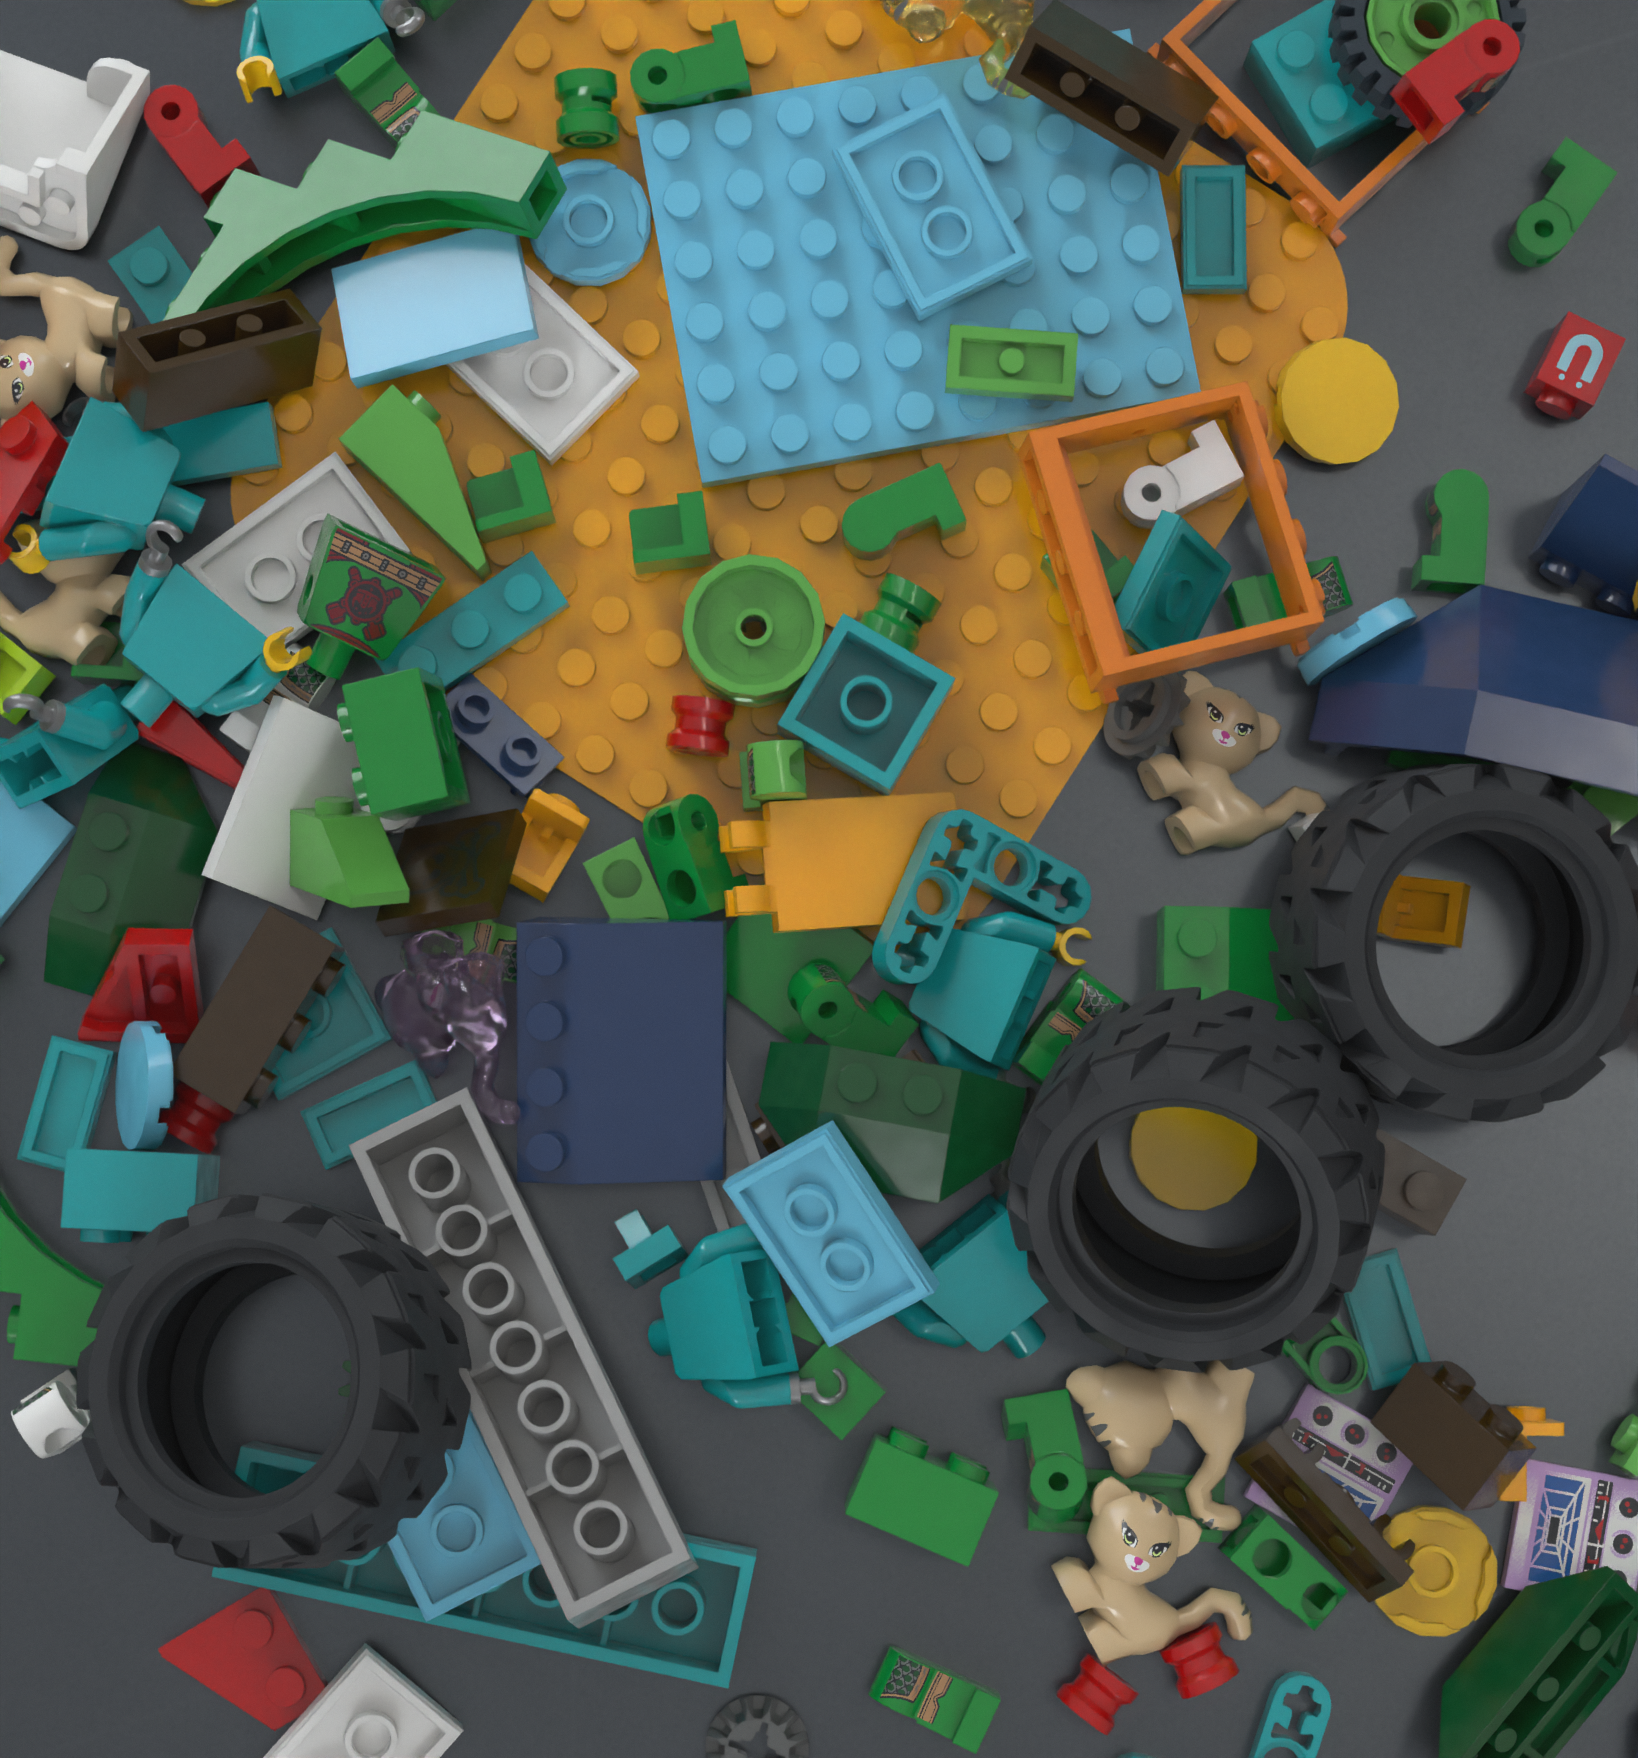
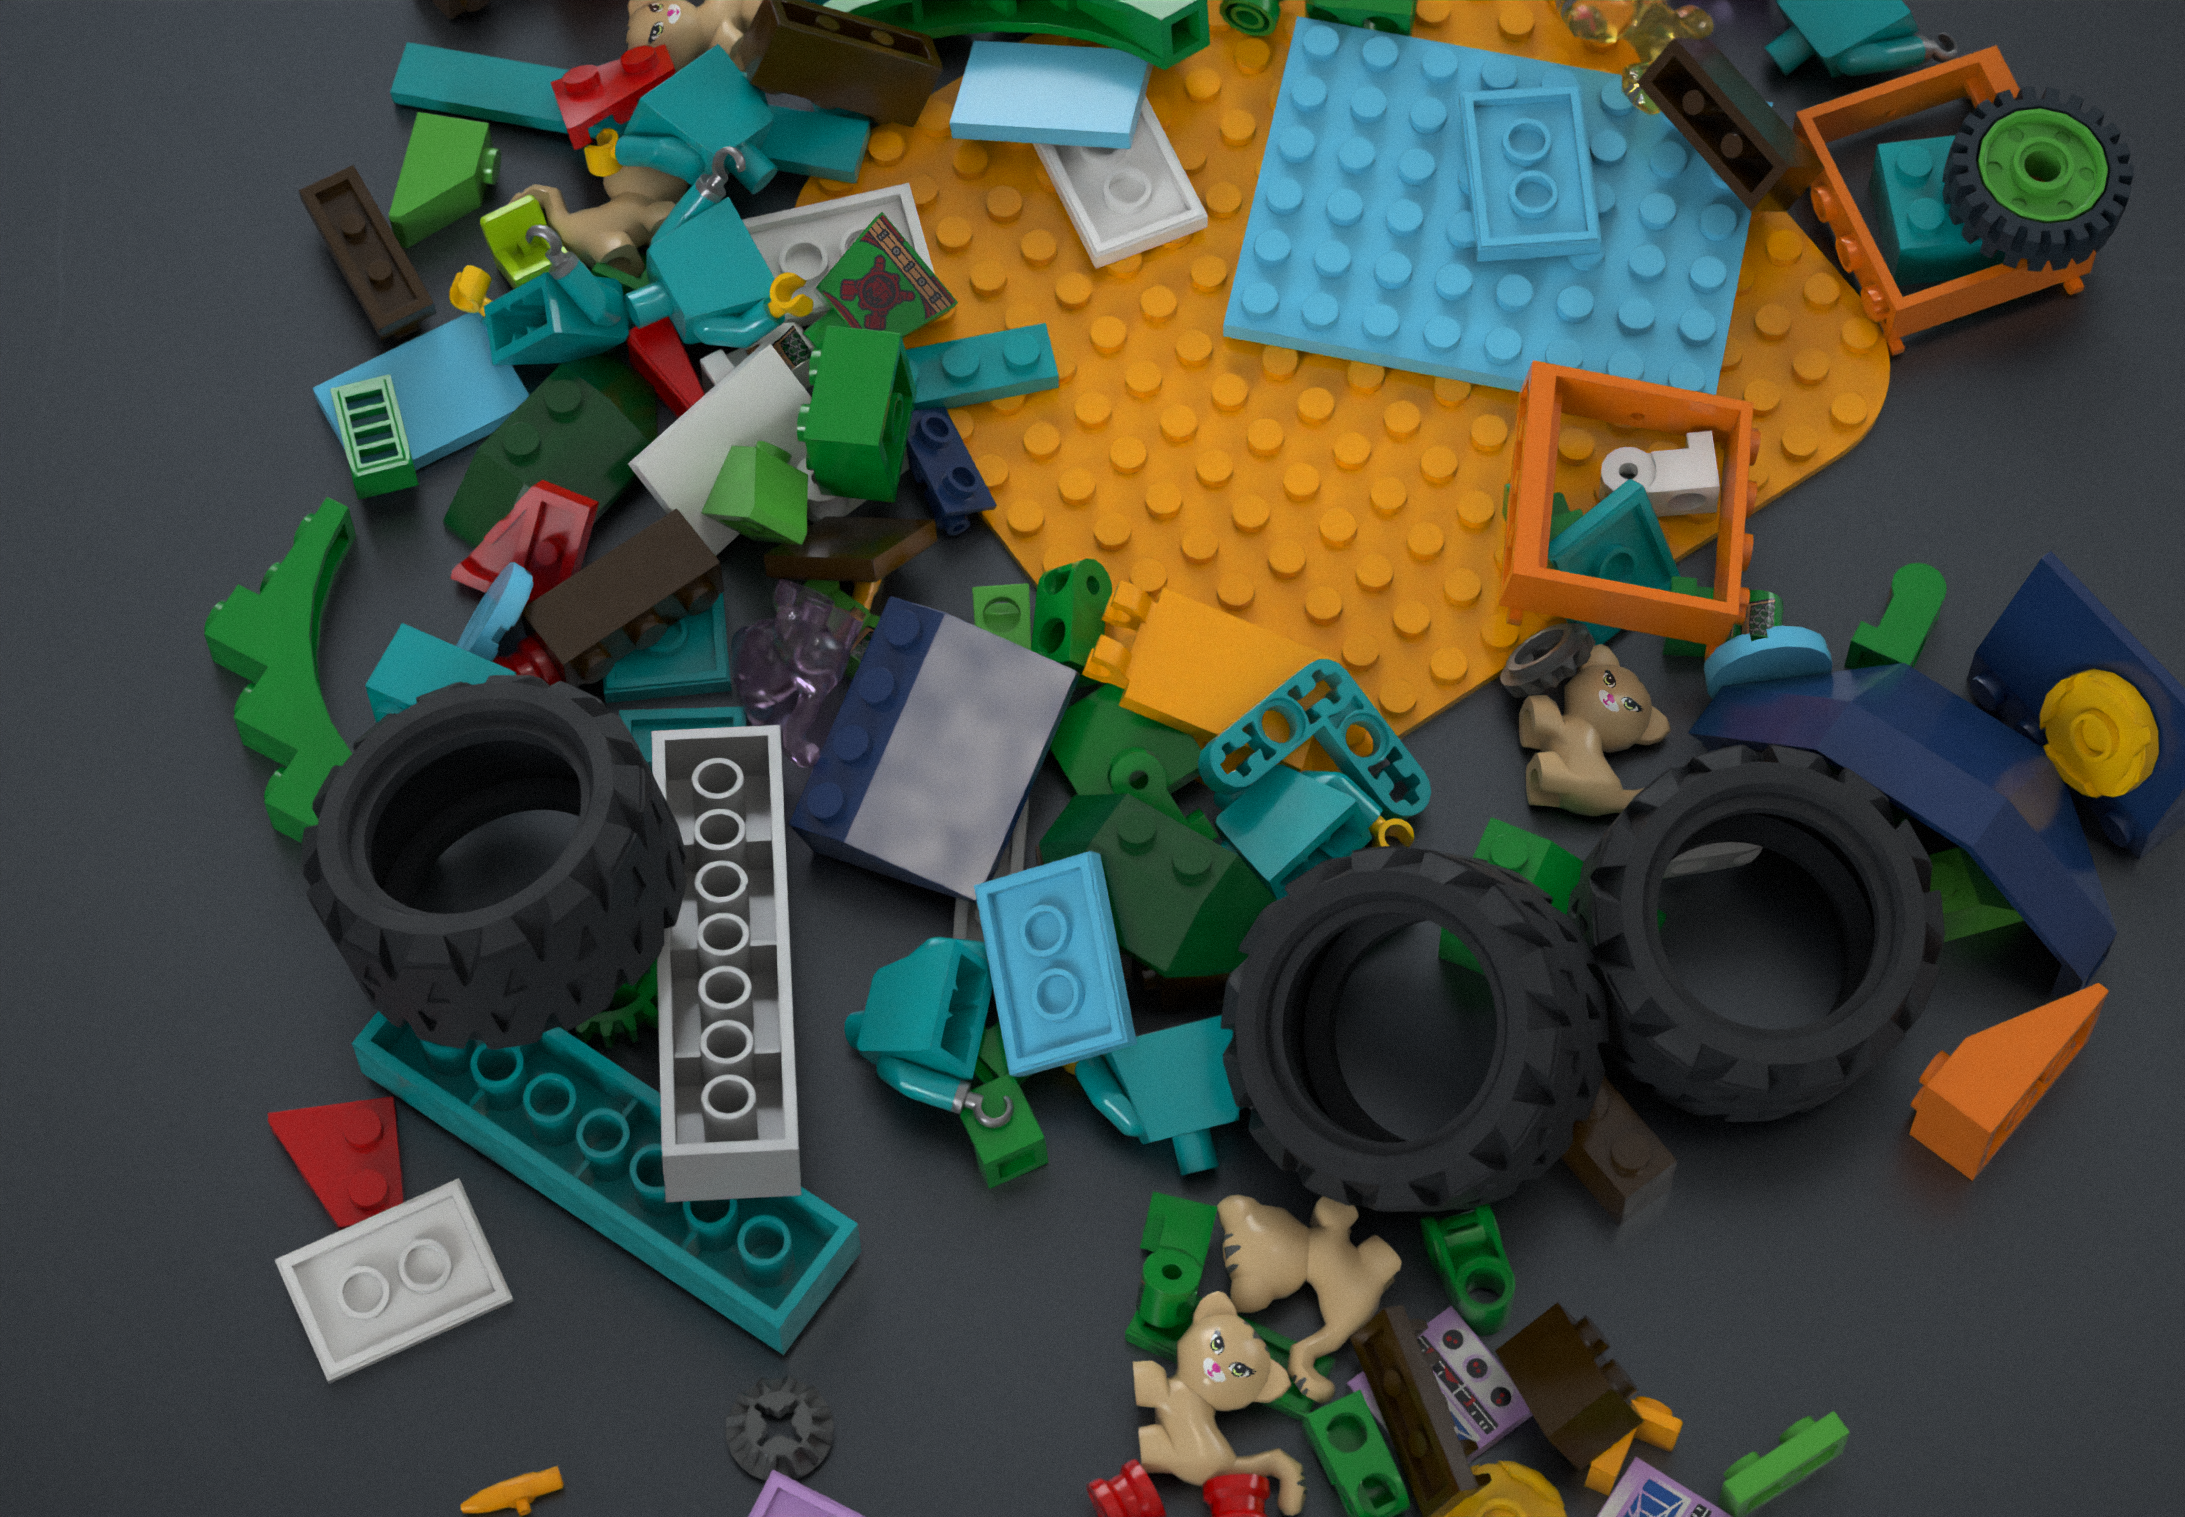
camera: 25 degrees right, 20 degrees down
white leg [11,1367,91,1459] -> none
teal tile [17,1035,118,1172] -> none
bright green slope [339,384,492,581] -> none
medium azure tile [388,1409,541,1622] -> none
green panel [467,450,556,544] -> none
light orange bracket [509,789,590,903] -> none
medium azure tile [529,159,652,286] -> none
teal tile [613,1209,689,1290] -> none
green panel [629,491,712,575] -> none
red wheel [666,695,735,757] -> none
bright green wheel [682,554,825,708] -> none
bright green leg [739,740,807,812] -> none
teal brick [777,613,955,796] -> none
green leg [842,463,966,561] -> none
green brick [844,1426,999,1567] -> none
green wheel [859,573,941,654] -> none
green leg [868,1646,1001,1754] -> none
bright green plate [945,324,1078,402] -> none
yellow tile [1129,1107,1257,1211] -> none
teal tile [1180,165,1247,294] -> none
yellow tile [1274,337,1399,465] -> none
teal tile [1342,1248,1431,1390] -> none
light orange bracket [1376,874,1471,949] -> none
red leg [1390,19,1520,145] -> none
green leg [1508,137,1618,267] -> none
red brick [1523,311,1626,420] -> none

